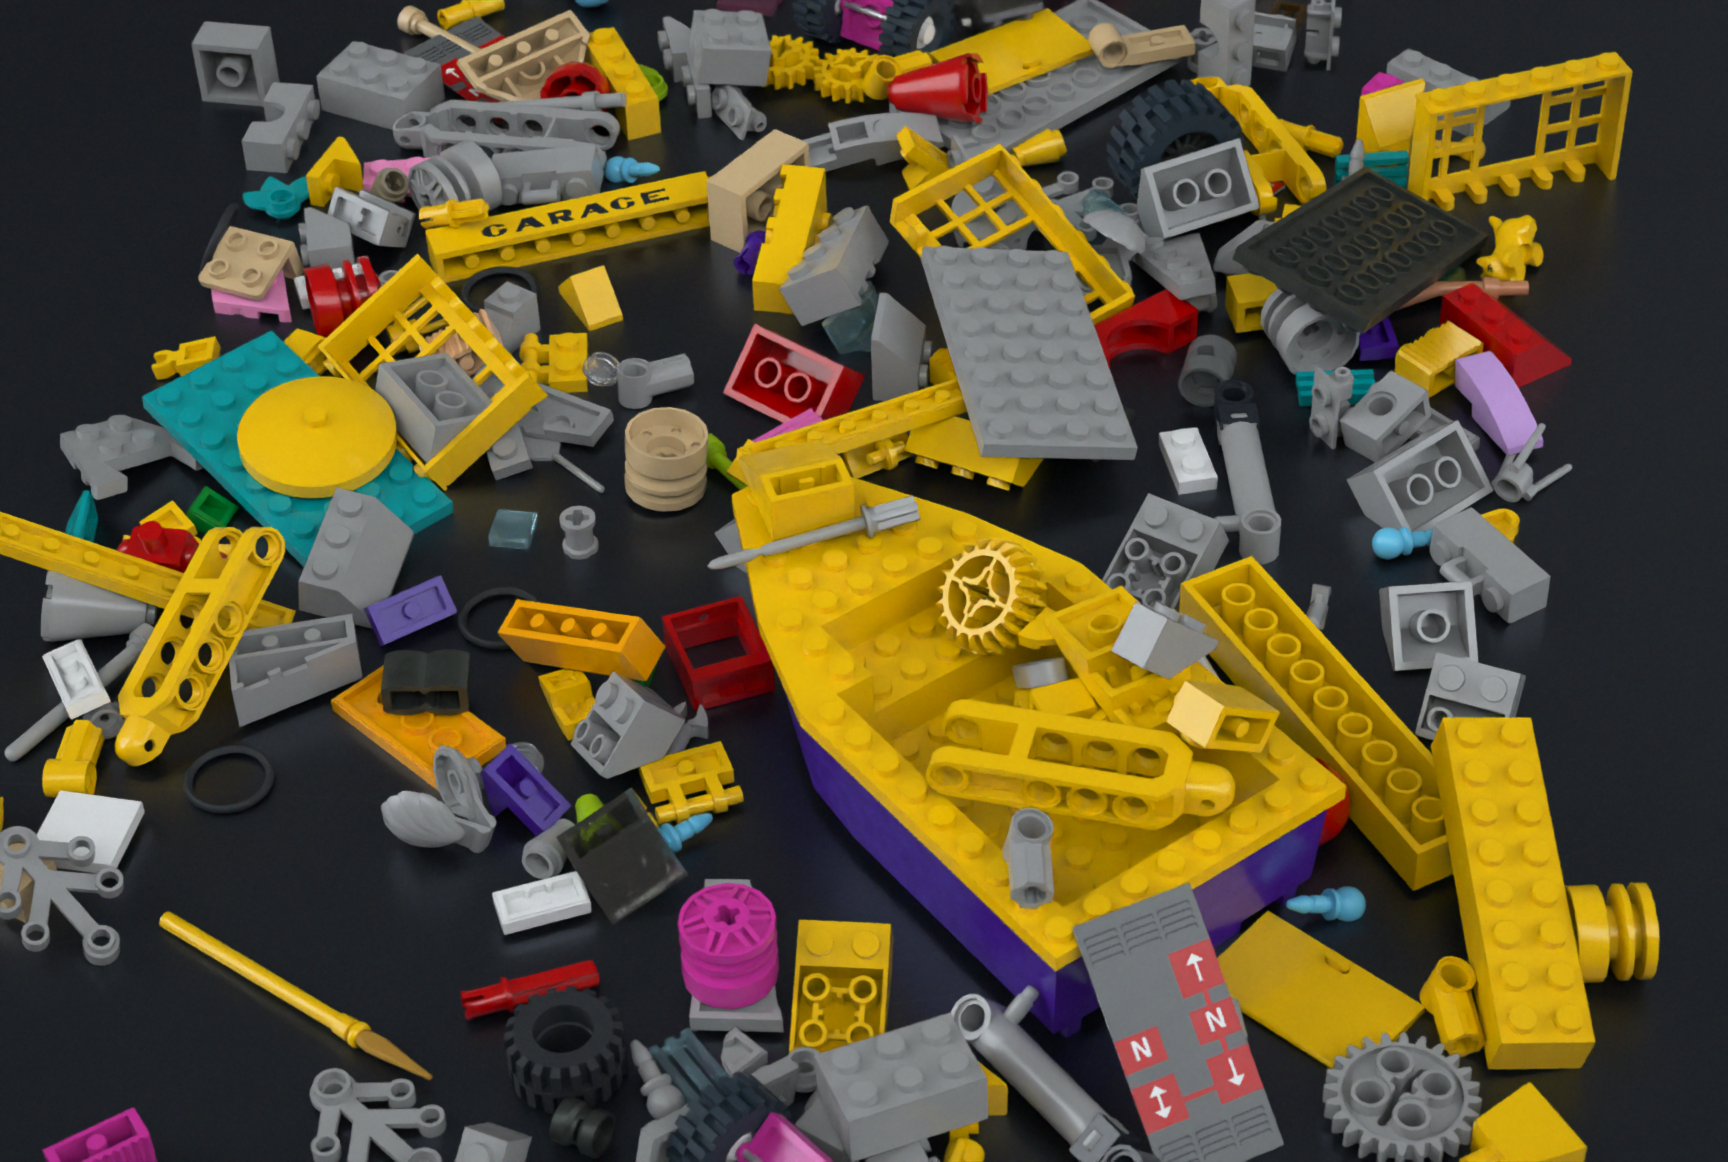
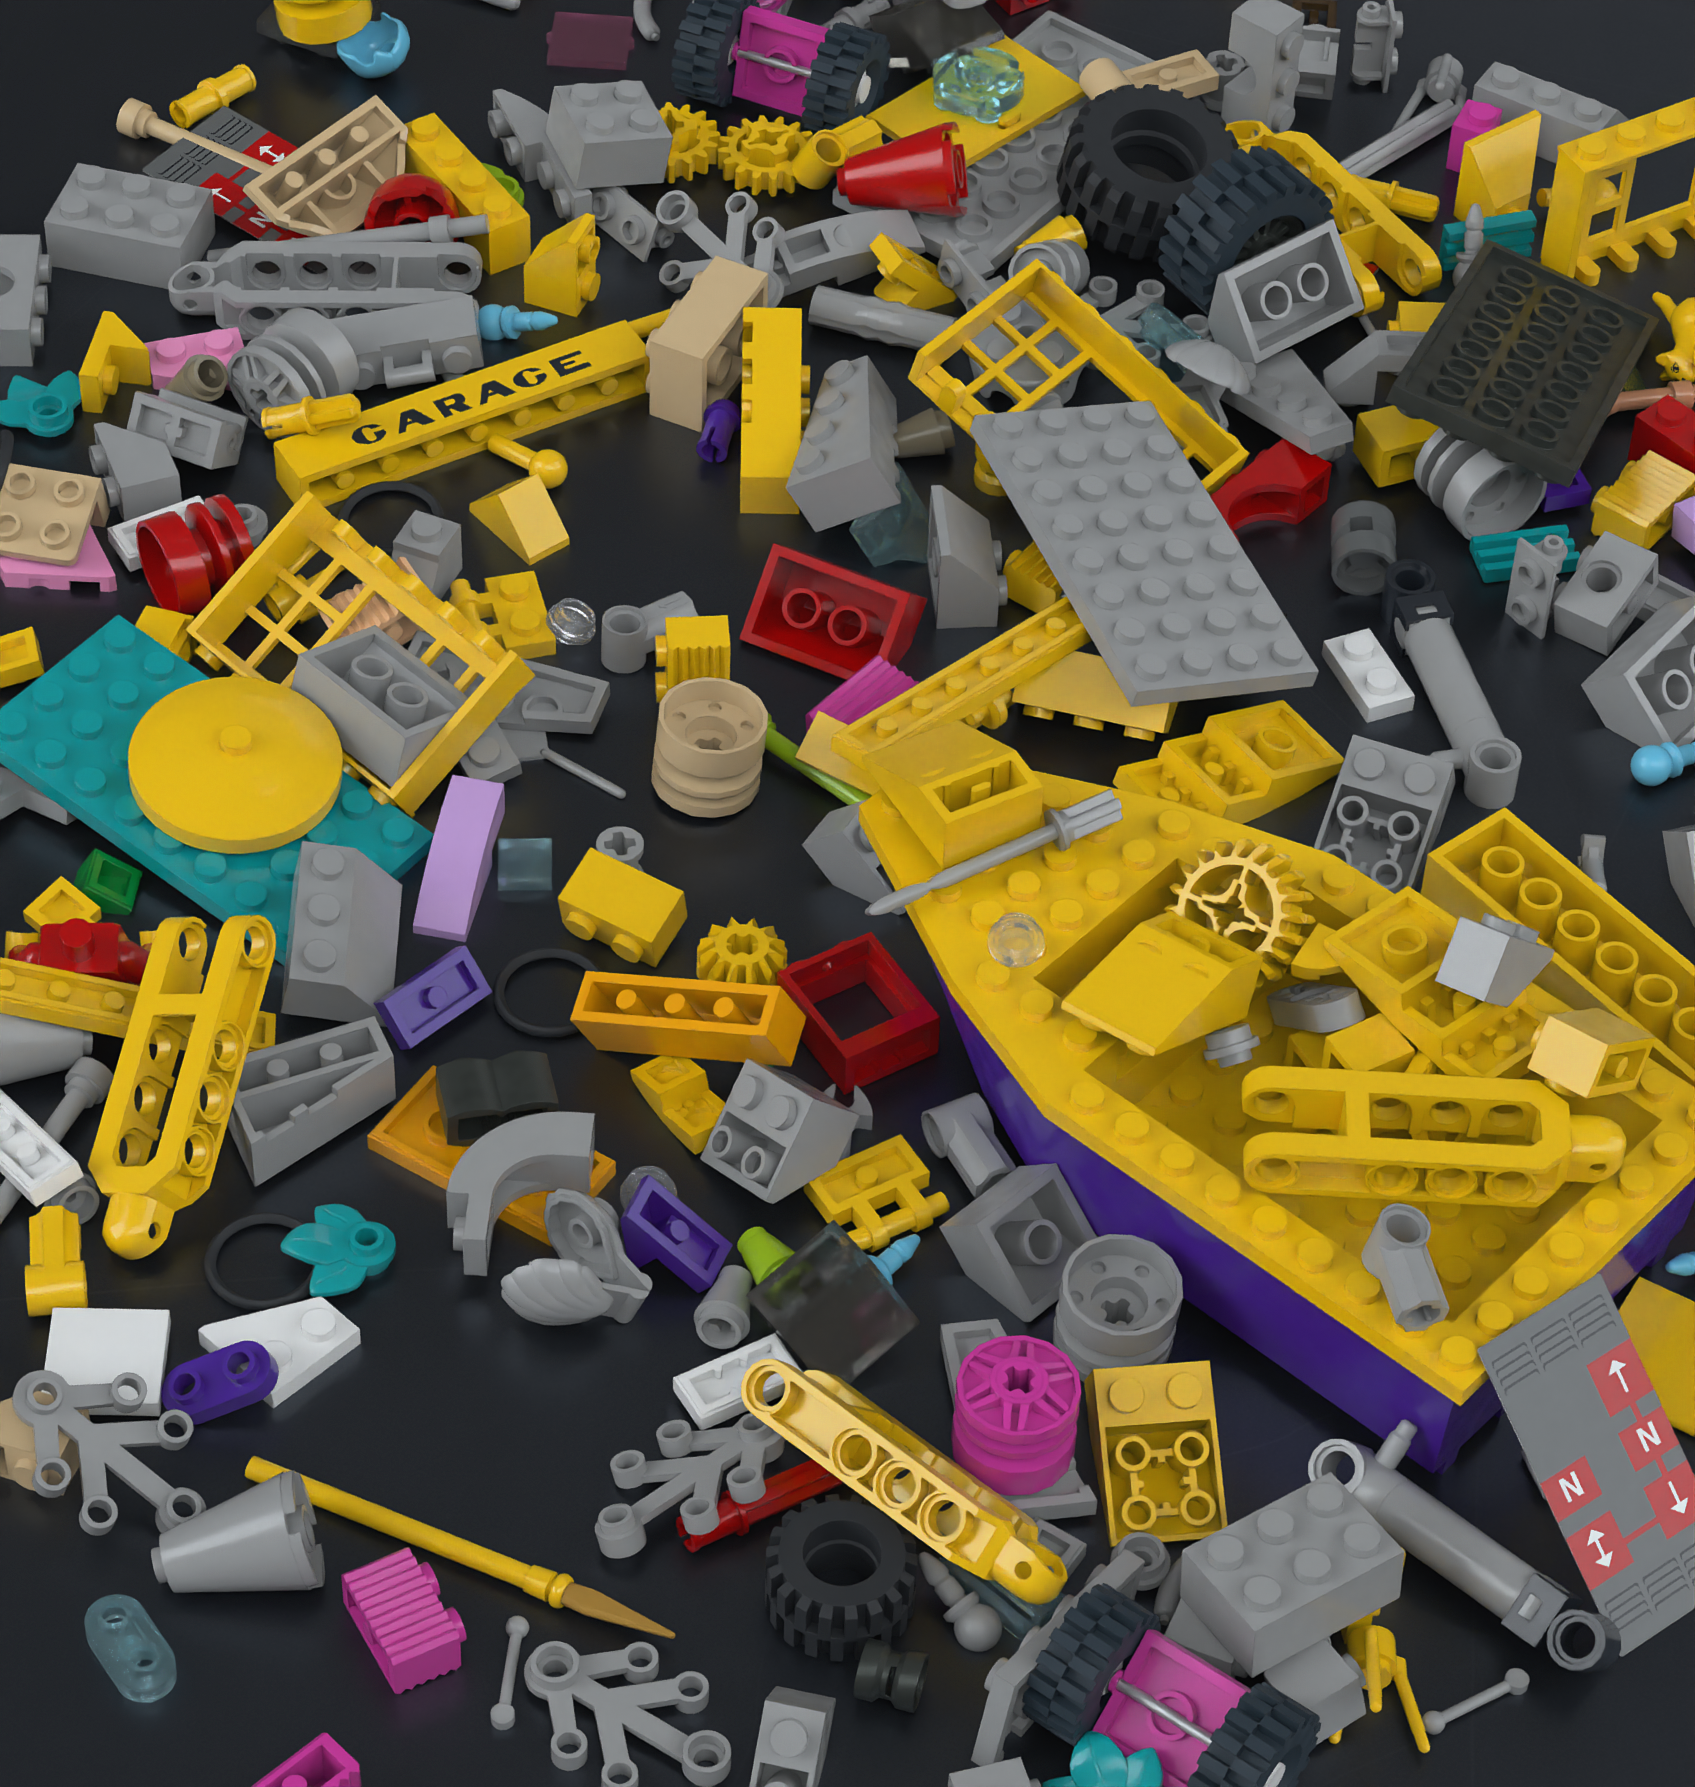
camera: 15 degrees left, 5 degrees up
none -> clear light blue plate [84,1594,177,1703]
none -> light grey cone [151,1470,325,1593]
none -> dark purple plate [161,1340,279,1425]
none -> white wing [198,1296,361,1409]
none -> teal plate [280,1204,396,1297]
none -> dark pink brick [341,1547,466,1694]
none -> lavender slope [413,775,505,942]
none -> light grey arch [446,1112,595,1276]
none -> yellow bar [487,433,568,489]
none -> light grey hinge [490,1615,529,1730]
none -> yellow slope [524,213,601,317]
none -> yellow brick [558,847,688,968]
none -> light grey plant [595,1413,786,1558]
none -> yellow brick [655,615,730,703]
none -> light grey plant [656,190,785,308]
none -> yellow gear [696,917,787,986]
none -> yellow piece [741,1359,1068,1605]
none -> light grey axle [808,285,957,350]
none -> dark tan cone [893,407,955,459]
none -> light grey piece [921,1093,1017,1199]
none -> clear light blue plate [933,47,1025,124]
none -> light grey slope [939,1163,1097,1322]
none -> clear plate [987,912,1045,968]
none -> light grey wheel [1008,238,1090,295]
none -> light grey wheel [1053,1234,1183,1381]
none -> black tyre [1056,84,1239,262]
none -> yellow slope [1061,911,1263,1056]
none -> yellow slope [1112,700,1344,824]
none -> light grey plate [1203,1023,1261,1068]
none -> light grey axle [1335,99,1461,194]
none -> light grey plant [1391,54,1467,131]

